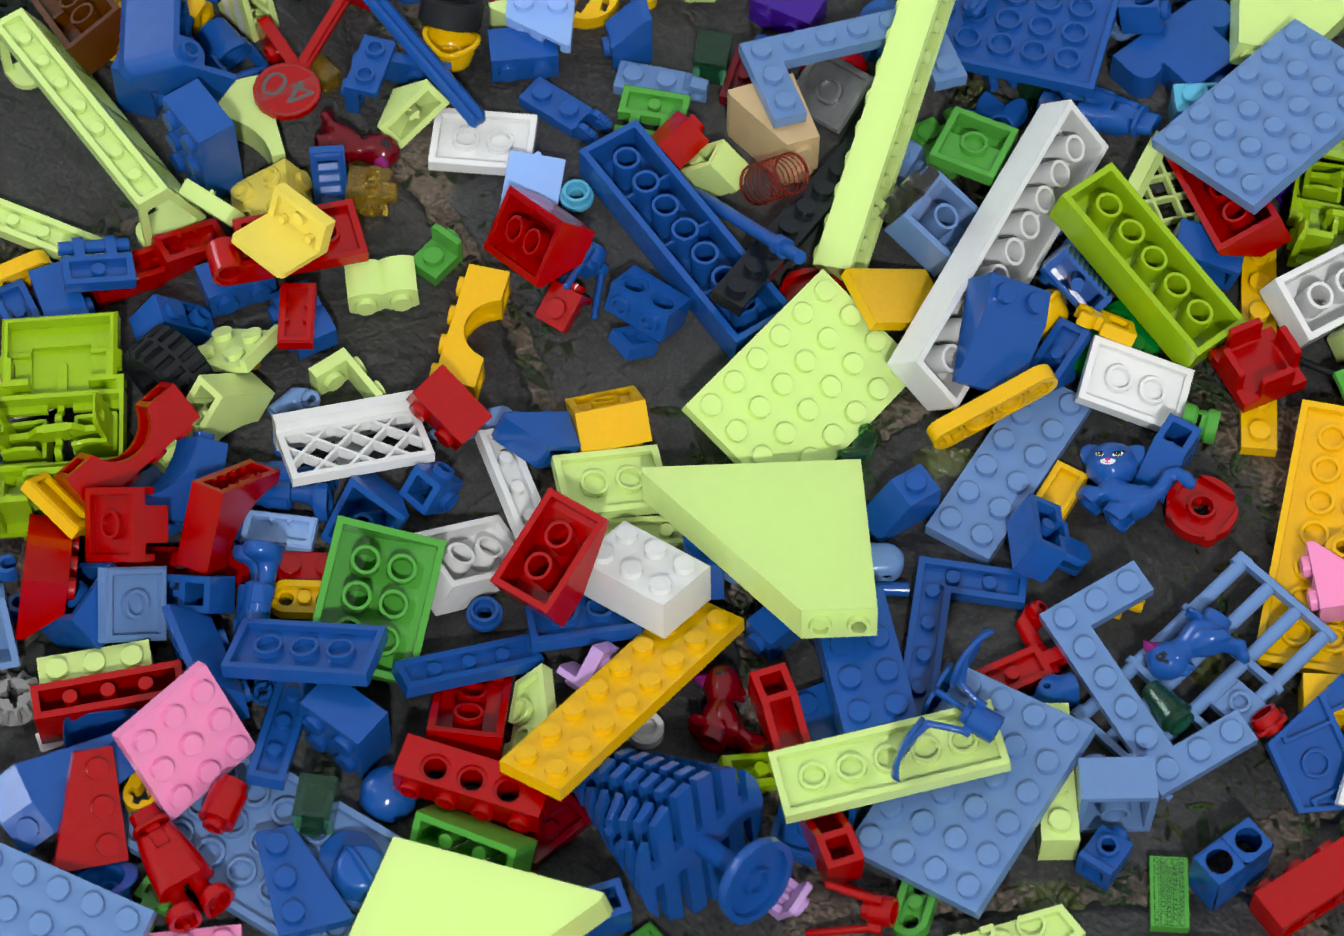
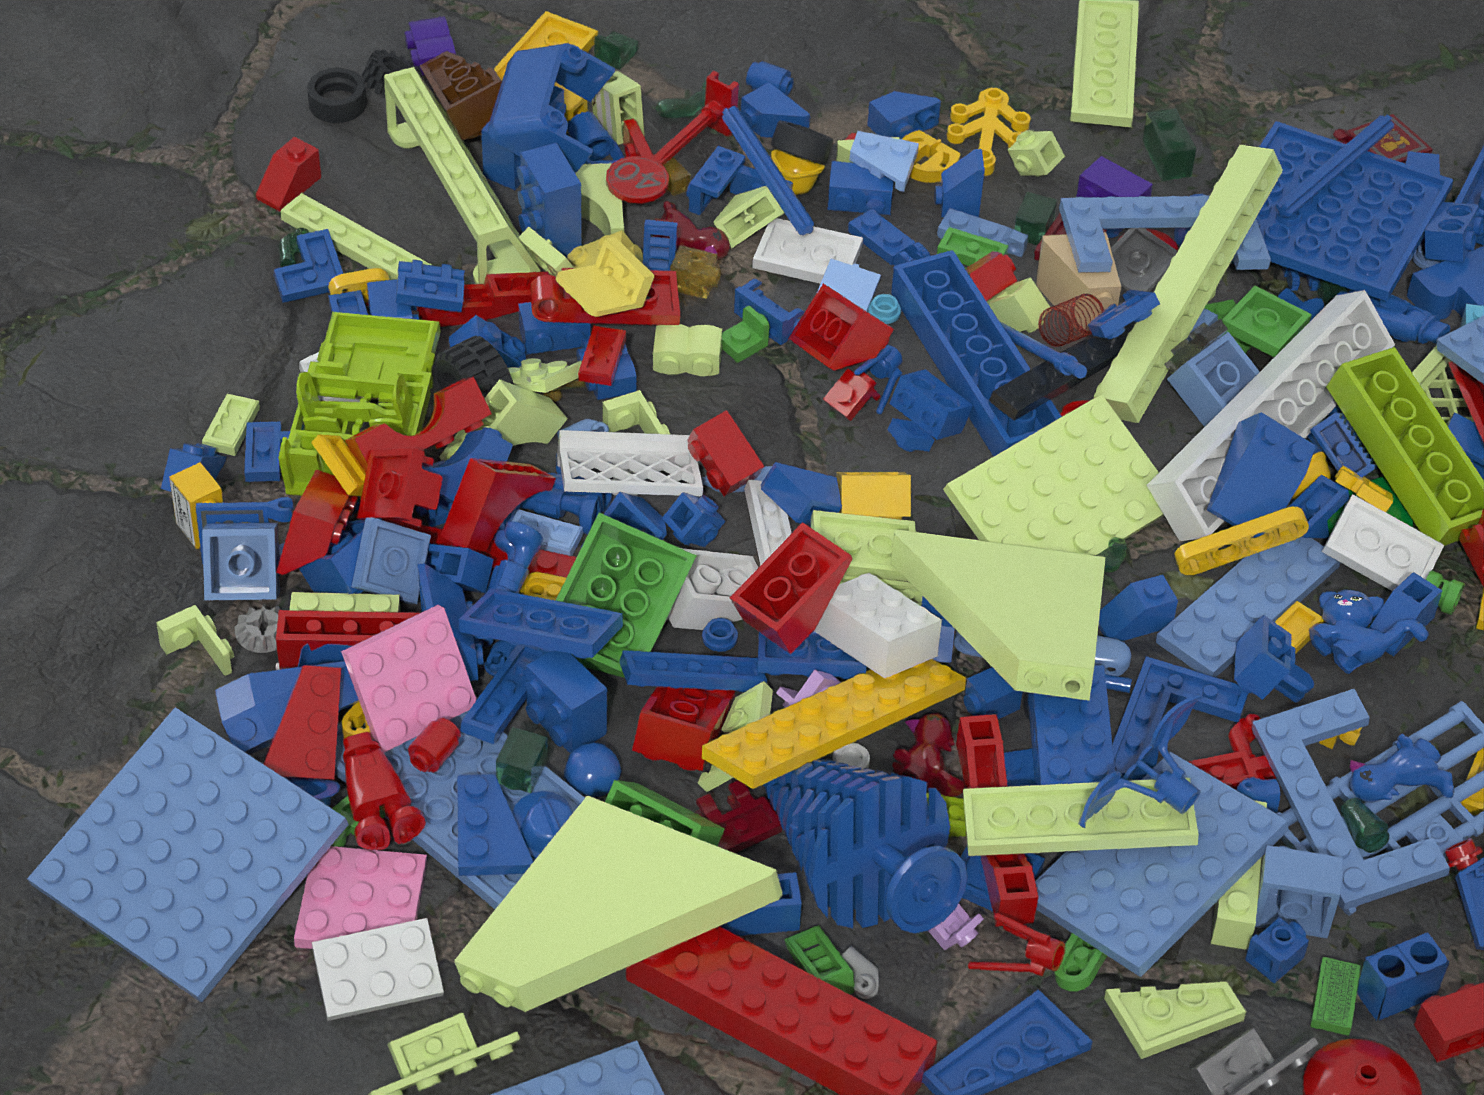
camera: 10 degrees right, 10 degrees down
red brick [392,733,552,834] -> none
yellow arch [429,264,511,400] -> none
yellow tile [841,268,934,331] -> none
red plate [1164,475,1238,548] -> none
none -> blue hinge [734,279,804,345]
none -> blue wing [1088,290,1160,339]

